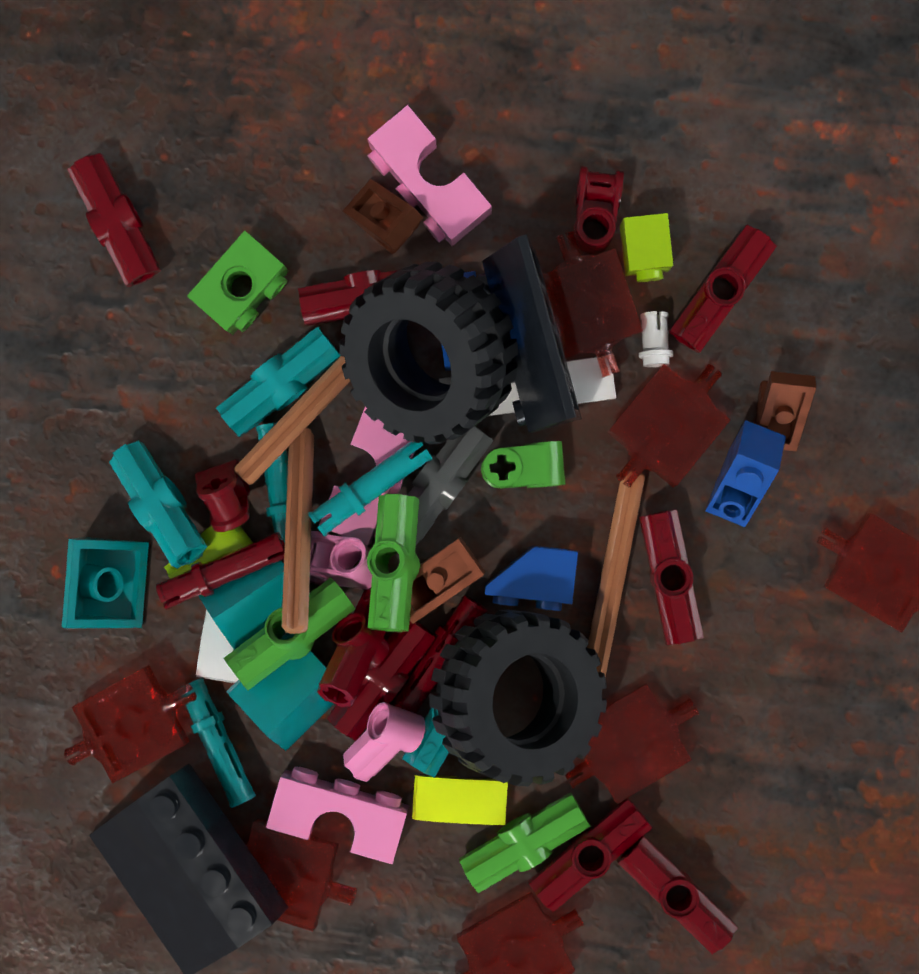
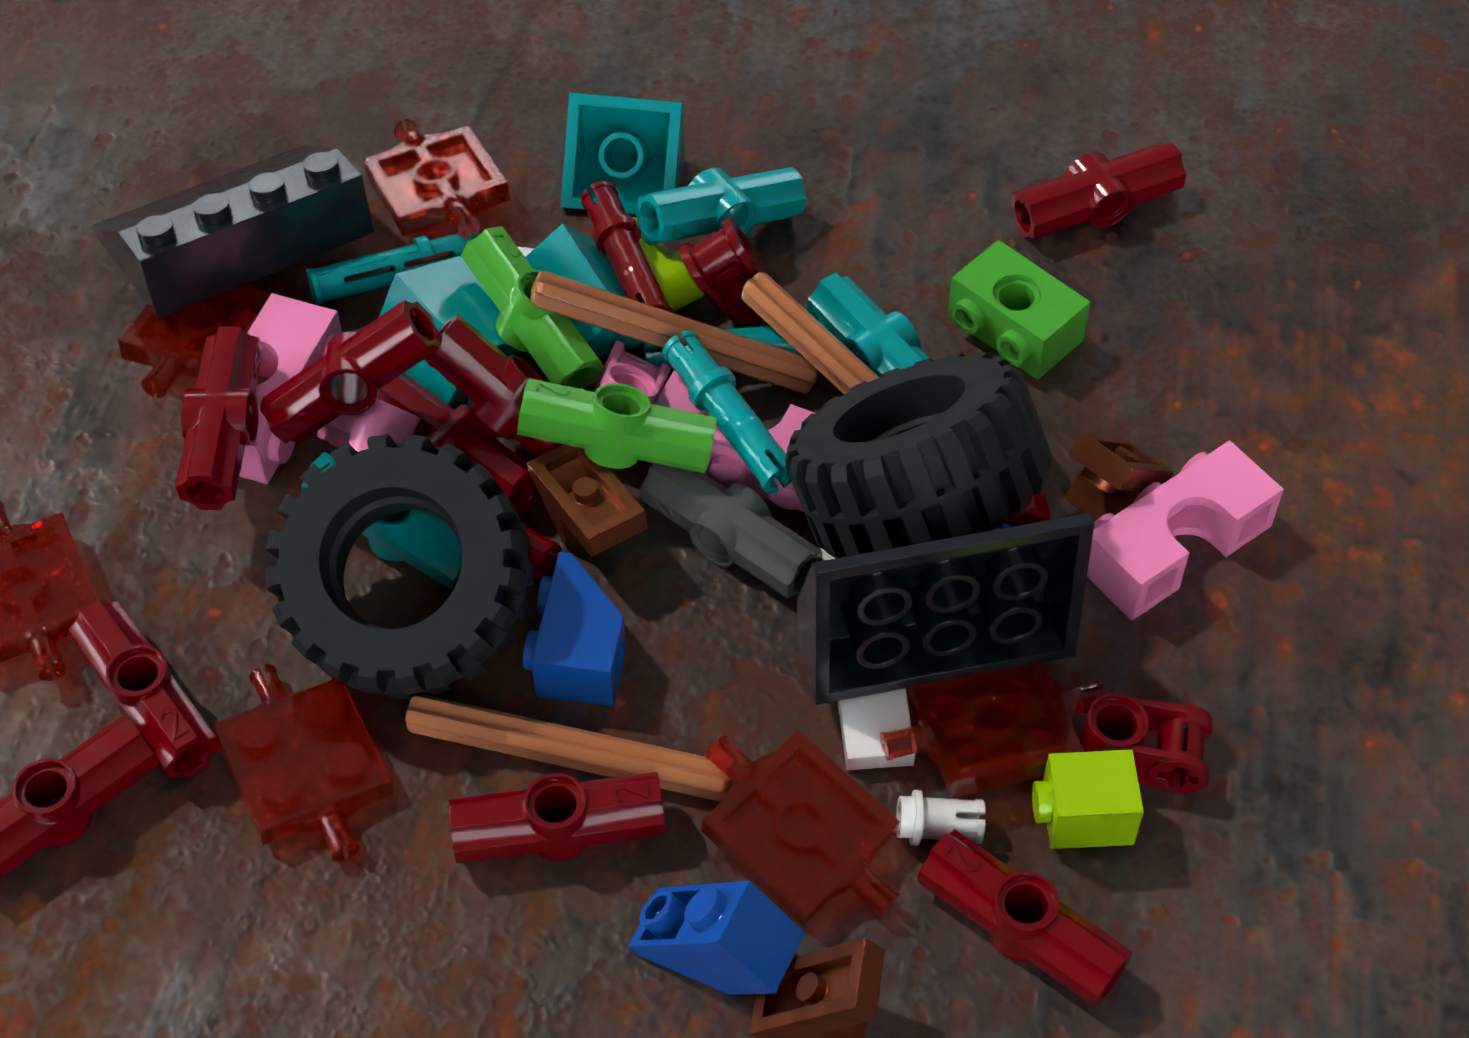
camera: 90 degrees right, 35 degrees down
neon yellow slope [412,775,508,825] -> none
bright green piece [459,792,591,893] -> none
bright green piece [481,441,566,489] -> none
none -> dark red piece [175,326,263,510]
none -> dark red piece [260,300,442,444]

